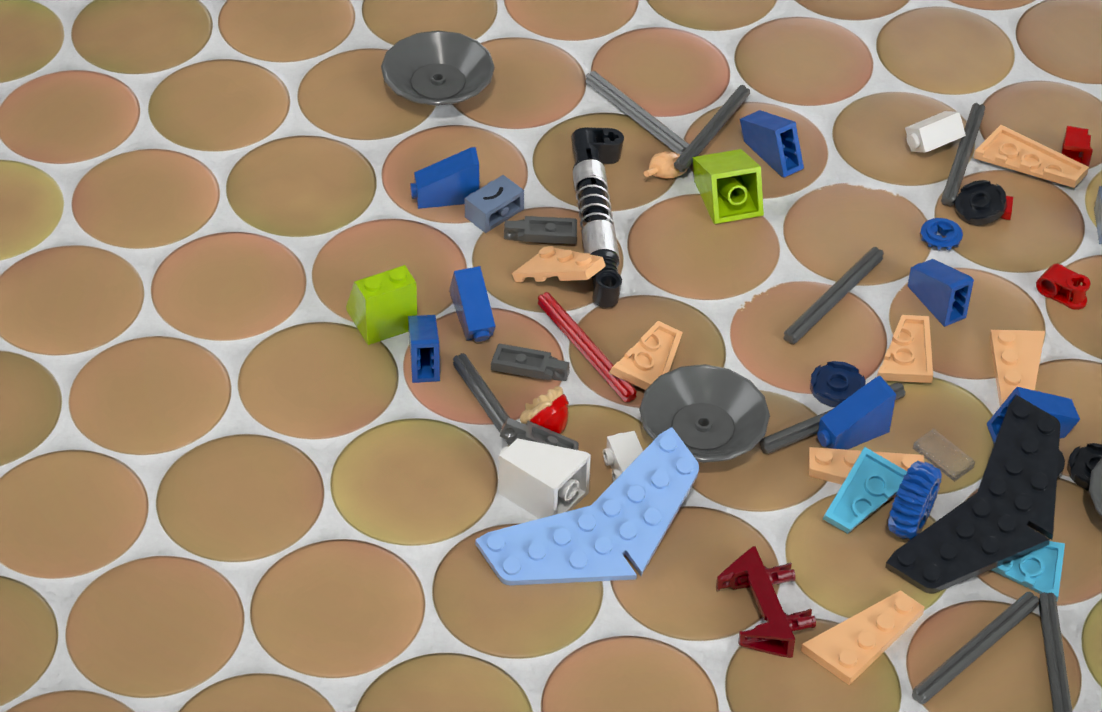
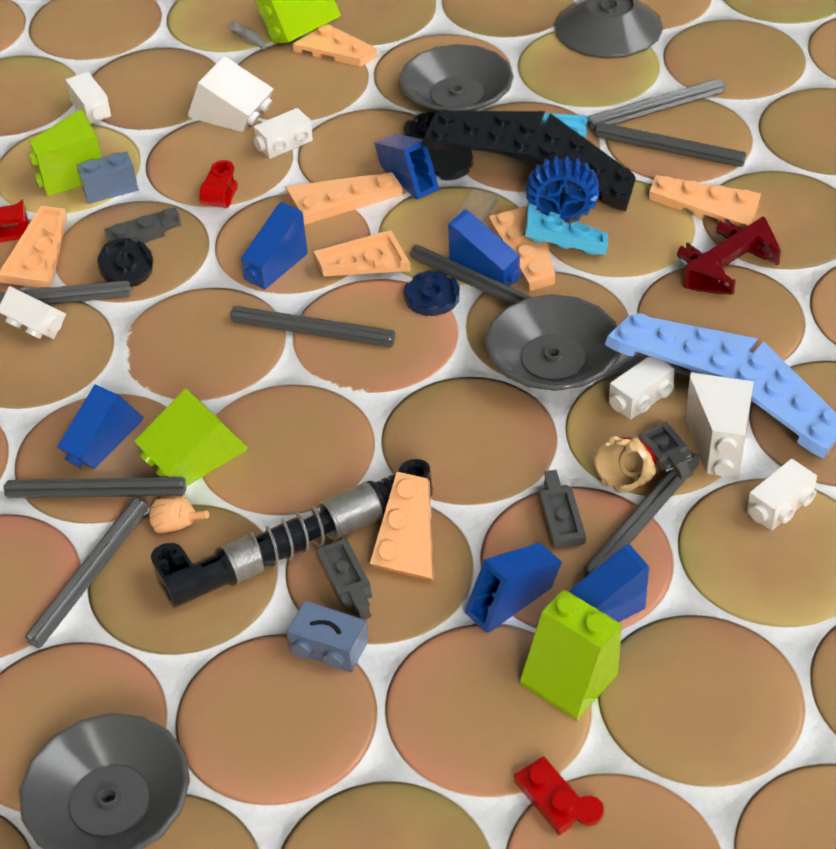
camera: 110 degrees left, 0 degrees up
blue slope [410,147,480,209] -> none
red axle [538,292,637,403] -> none
light nougat wing [609,321,683,390] -> none
blue gear [920,218,963,251] -> none
none -> dark grey hinge [104,208,181,243]
none -> red hinge [514,756,604,836]
none -> white brick [747,459,817,531]

